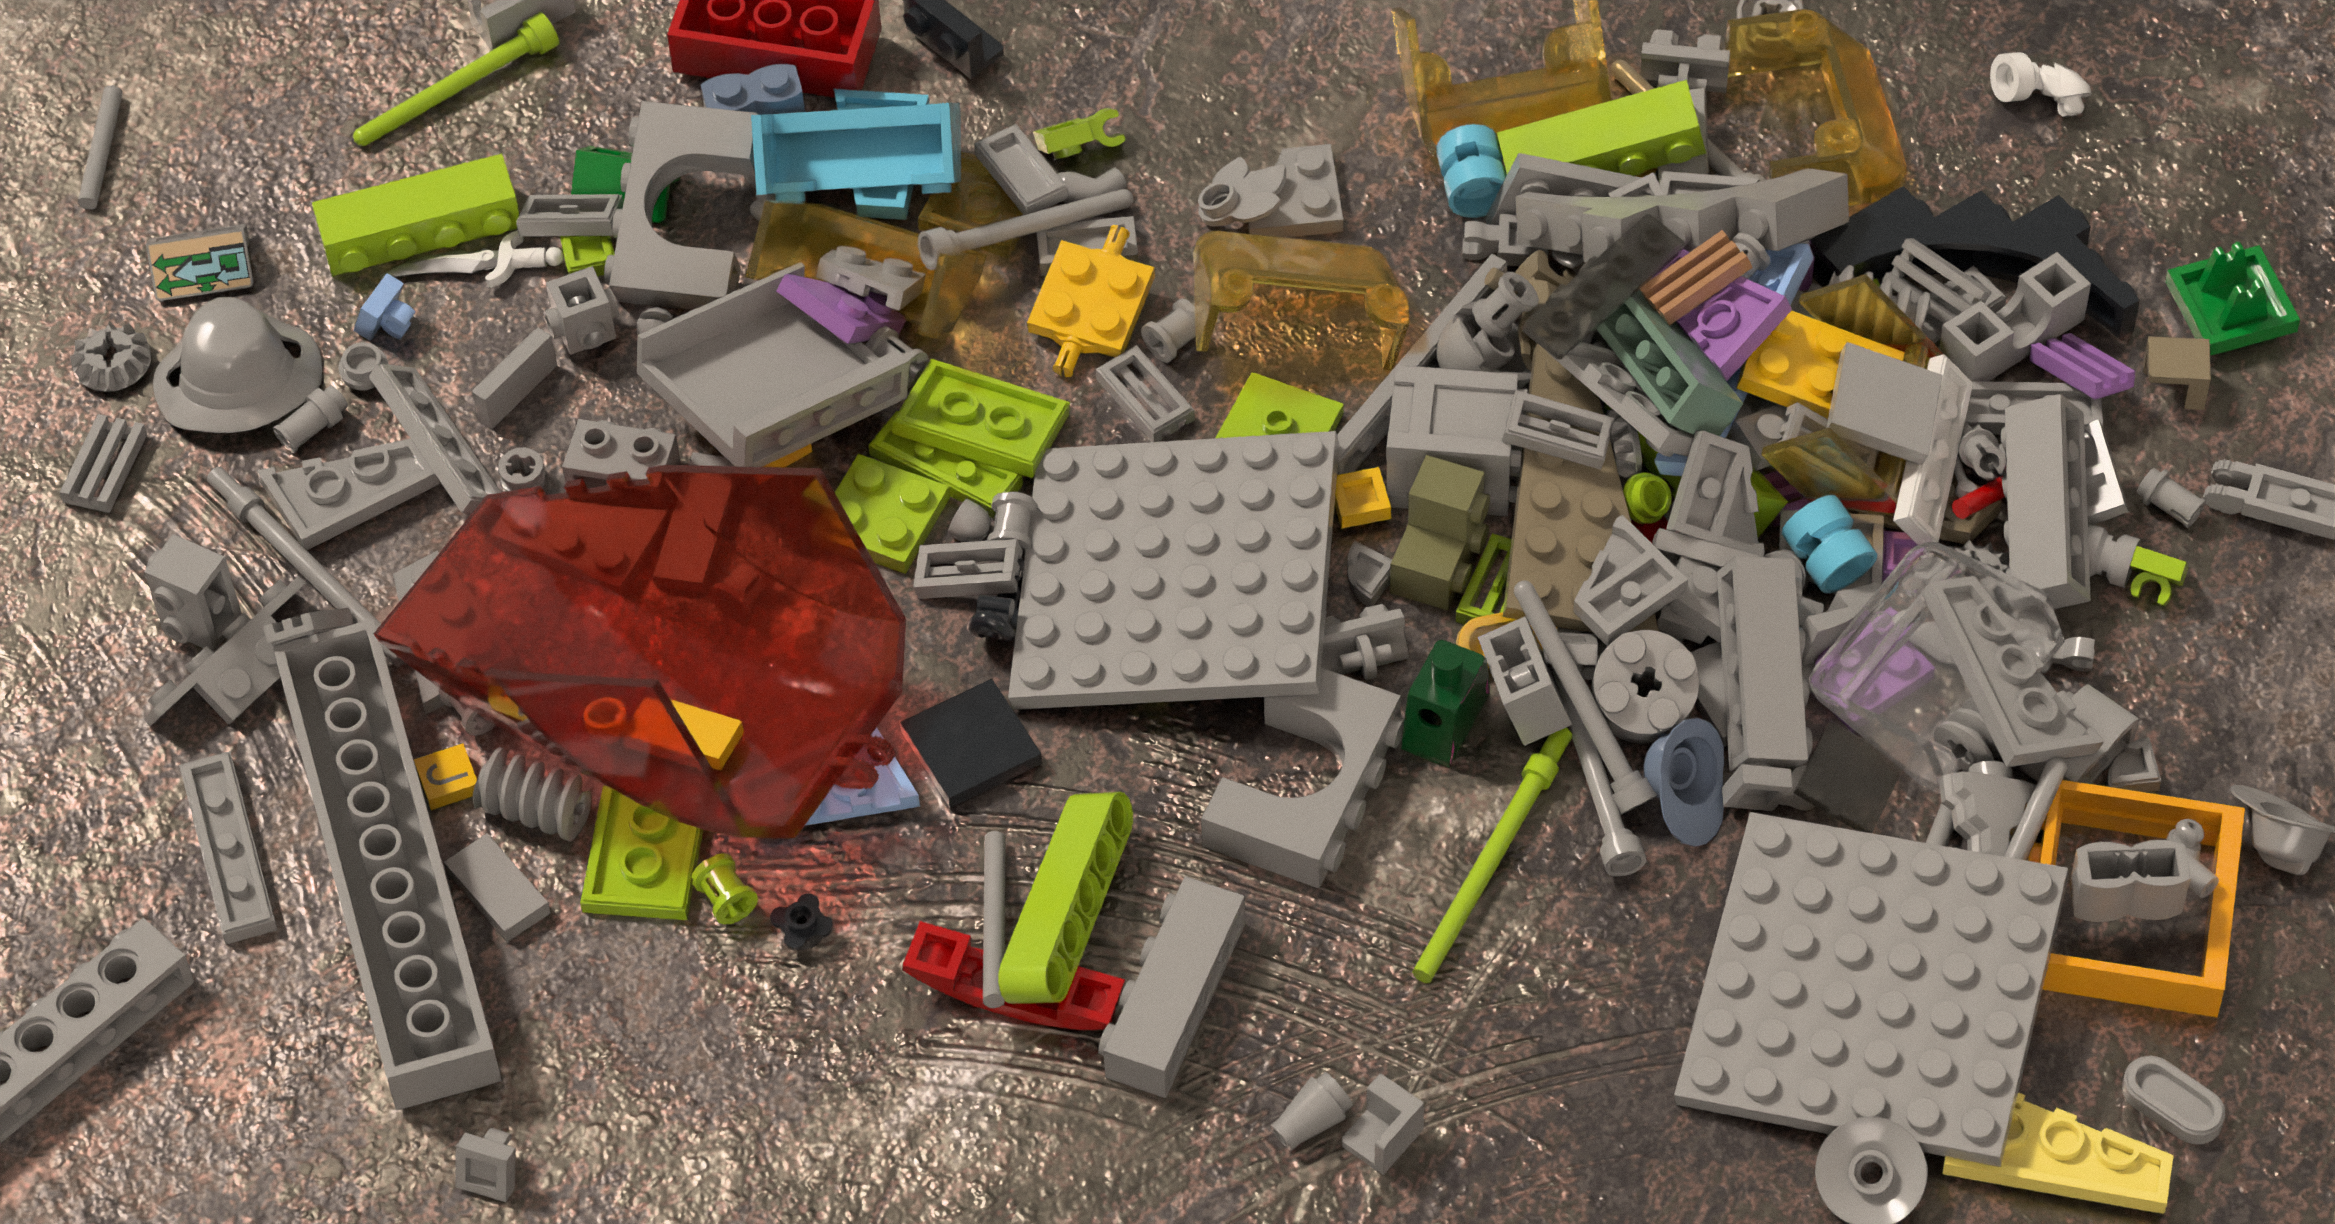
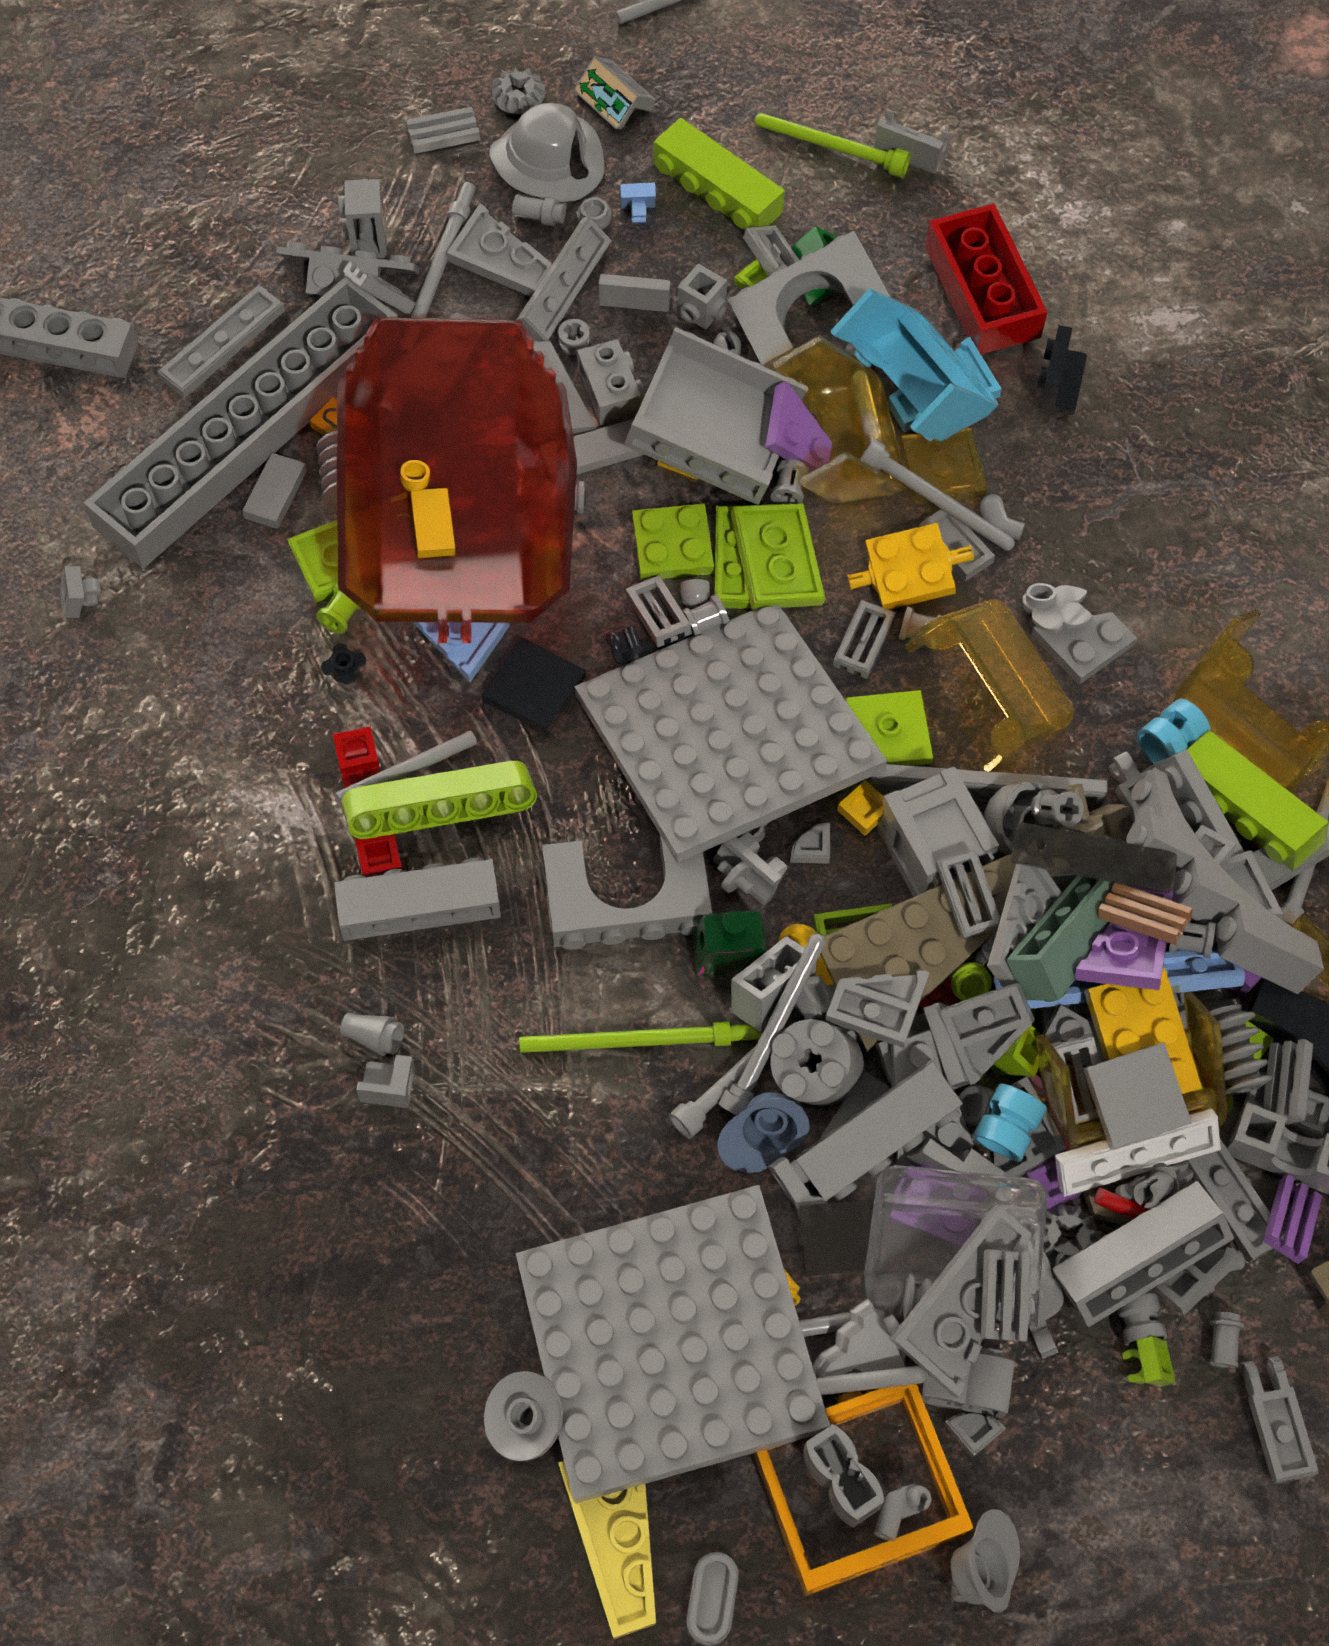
camera: 55 degrees right, 10 degrees up
piece [379,231,564,288] -> none
sand blue brick [701,64,805,115] -> none
light grey wing [816,246,926,310] -> none
light grey tile [975,124,1068,215] -> none
lime plate [1033,108,1125,159] -> none
olive brick [1390,455,1490,610] -> none
none -> light grey tile [981,1250,1031,1341]

